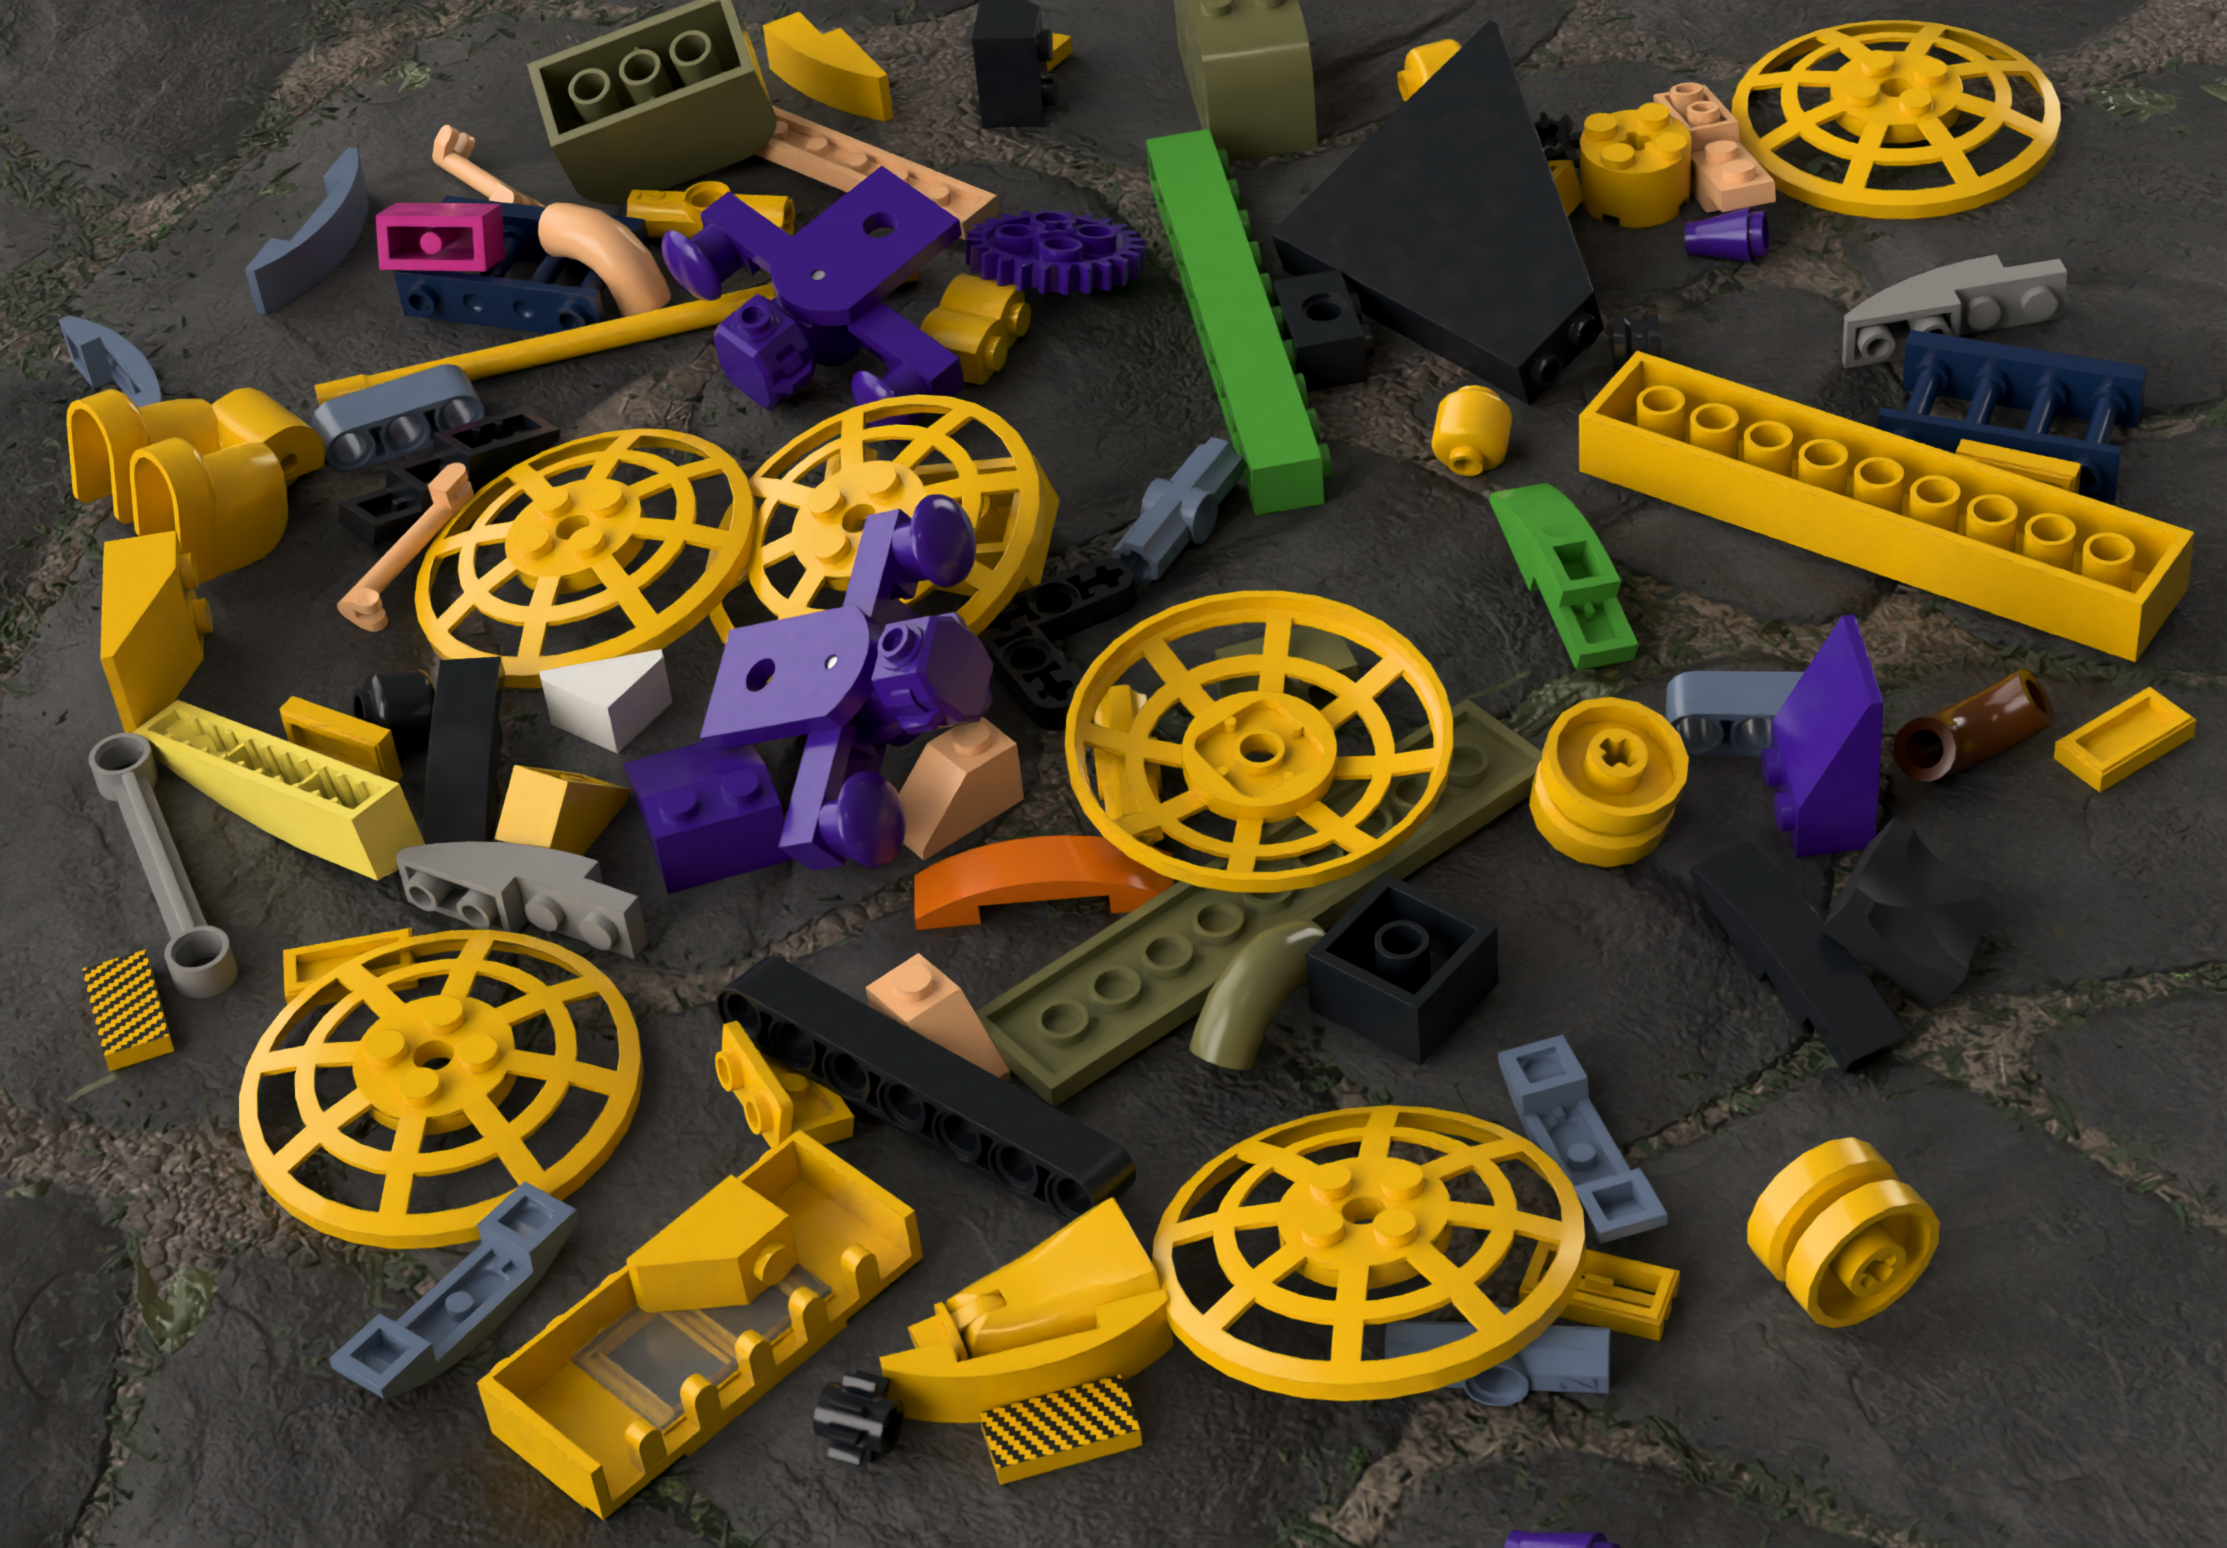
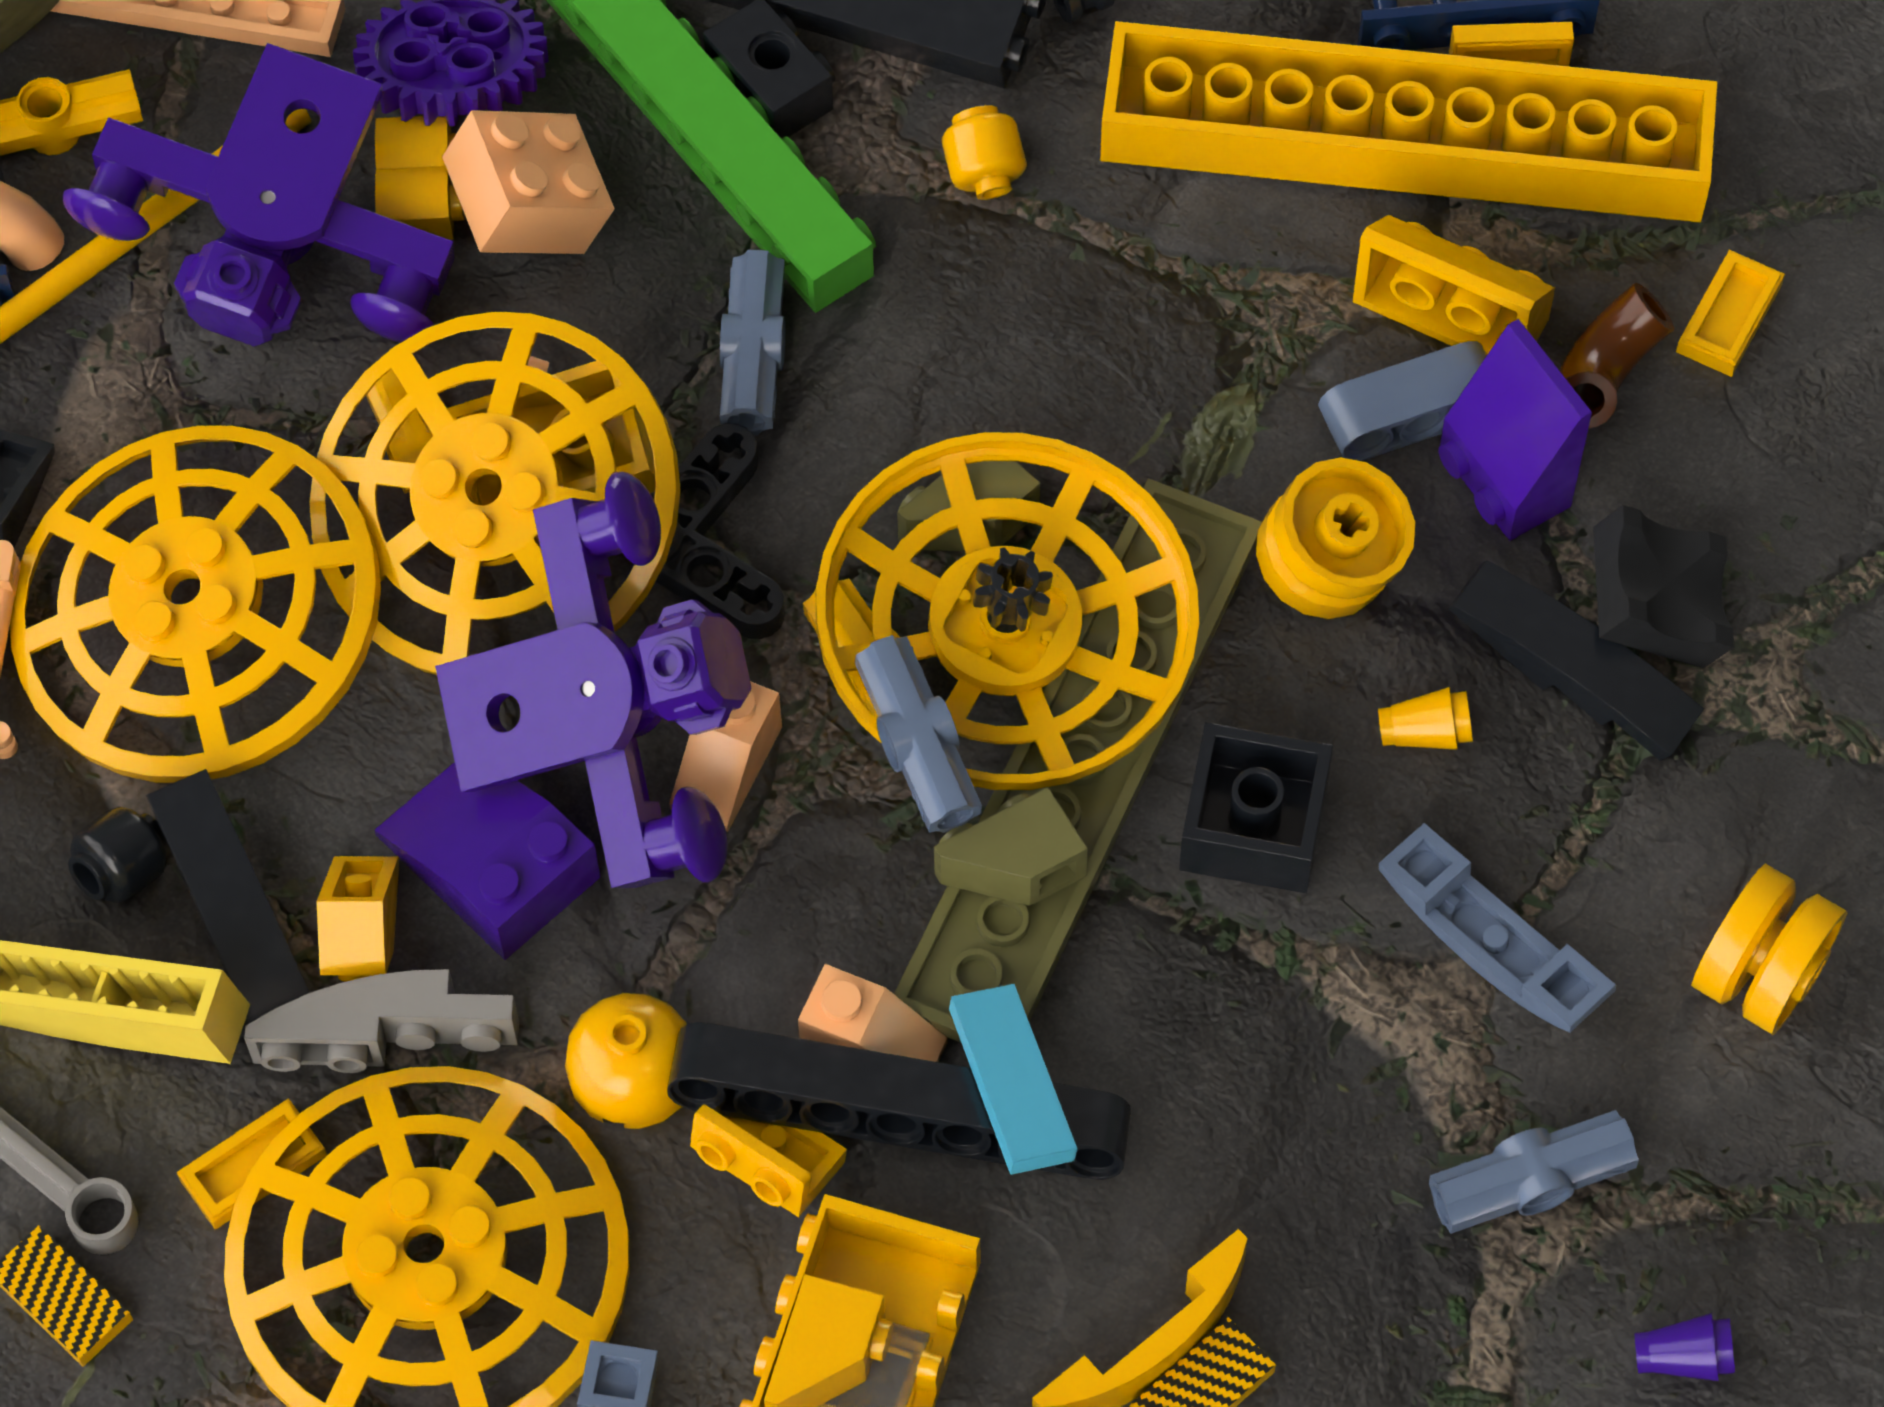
camera: 30 degrees left, 20 degrees up
yellow tile [279,696,403,783] -> none
white slope [540,649,673,754] -> none
yellow piece [908,1198,1161,1362] -> none
orange slope [914,835,1175,930] -> none
yellow dish [1152,1105,1586,1401] -> none
olive cylinder [1189,919,1326,1070] -> none
bright green slope [1489,483,1639,671] -> none
yellow tile [1519,1241,1680,1342] -> none
none -> light nougat brick [442,110,615,254]
none -> yellow cylinder [565,993,687,1129]
none -> sand blue piece [855,635,982,833]
none -> olive slope [934,787,1088,906]
none -> medium azure tile [949,984,1077,1175]
none -> black gear [973,547,1053,632]
none -> yellow slope [1352,215,1555,355]
none -> yellow cone [1378,687,1473,750]

